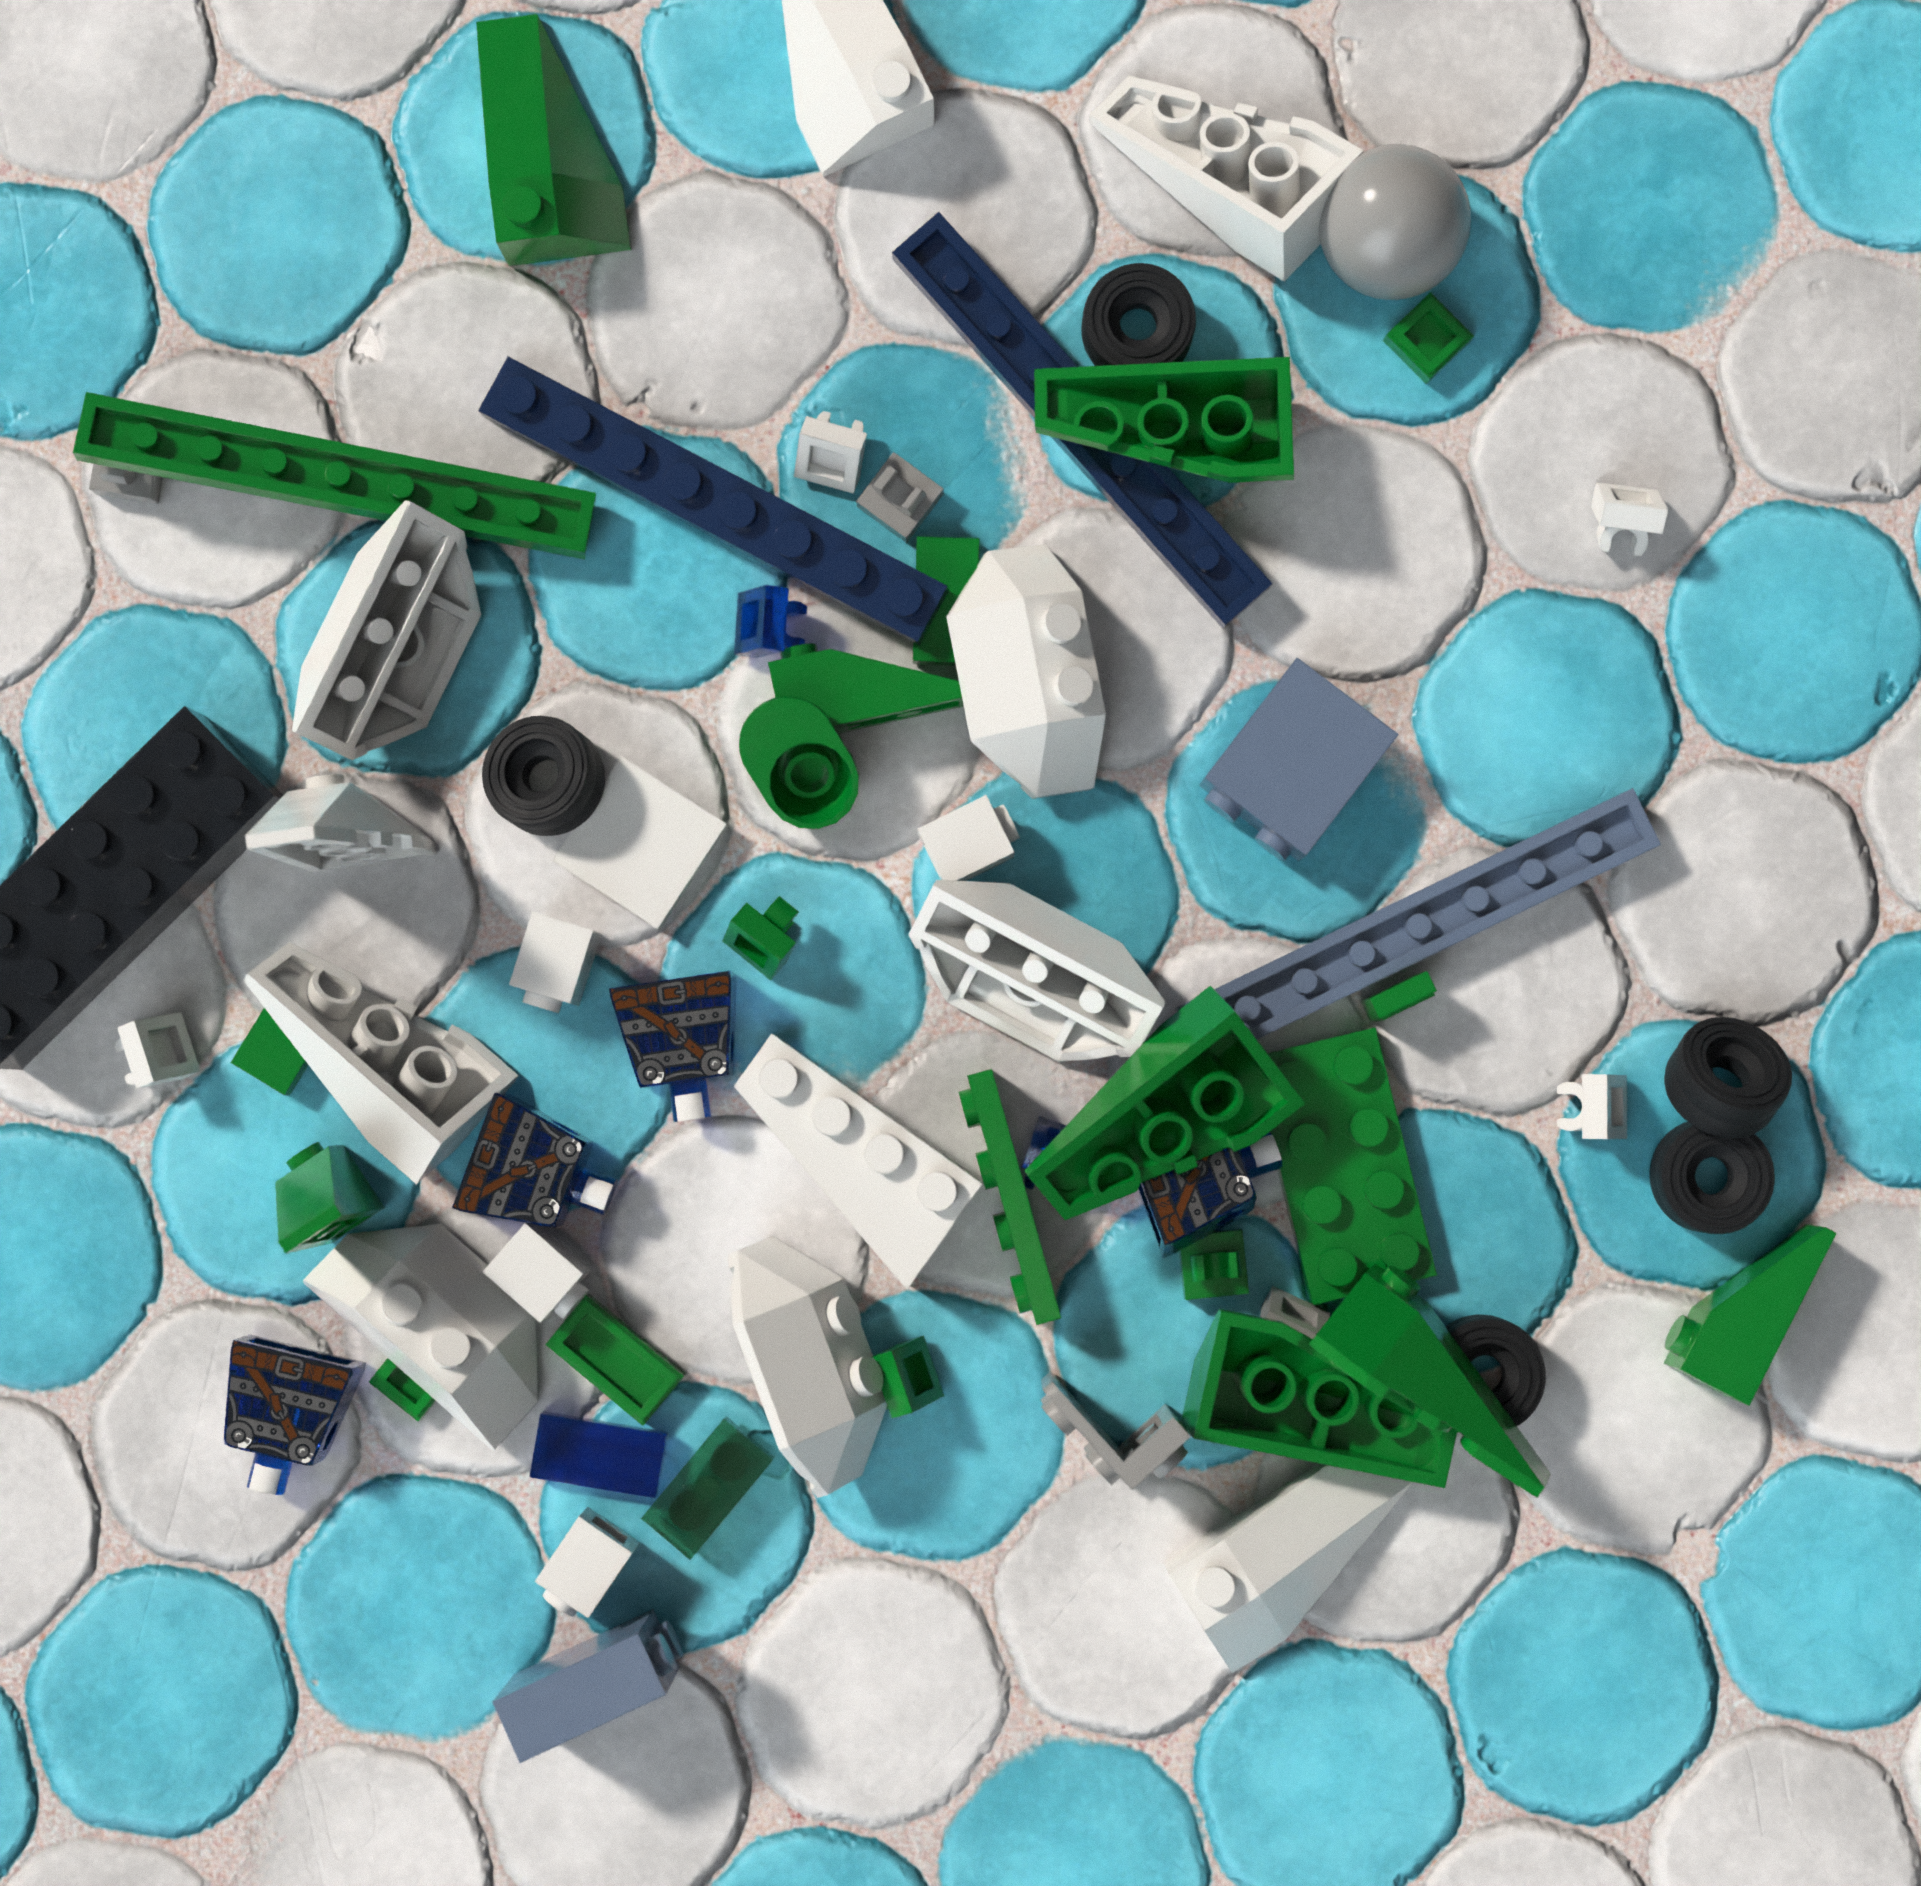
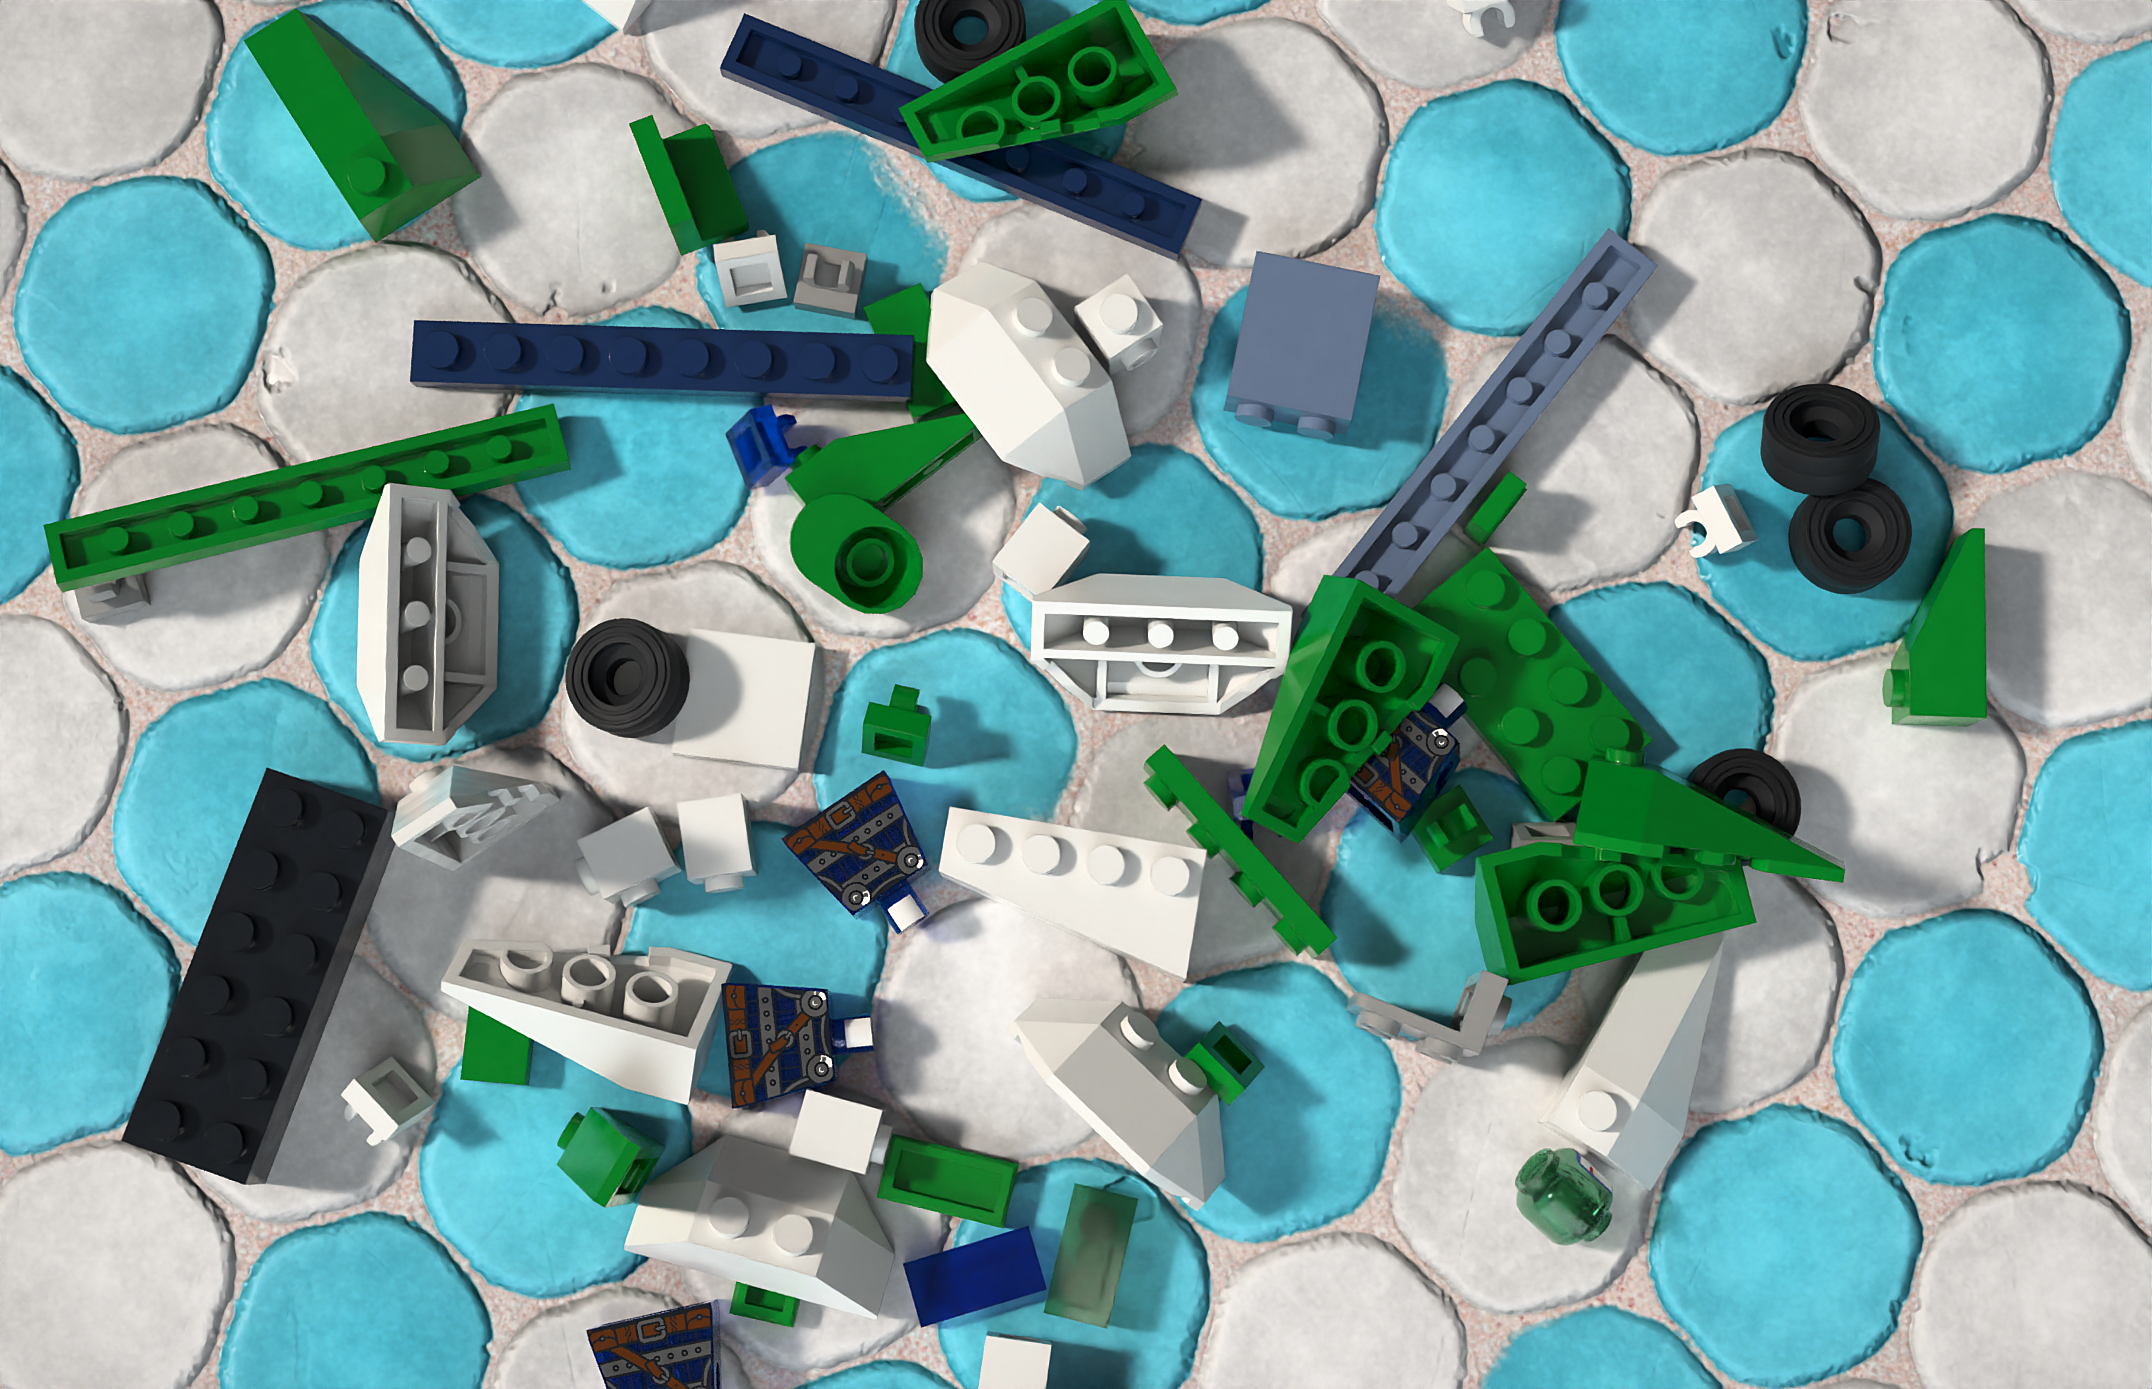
camera: 30 degrees left, 5 degrees down
none -> white brick [574,807,682,908]
none -> green panel [629,115,749,256]
none -> white brick [1074,273,1163,376]
none -> clear green head [1515,1148,1613,1246]

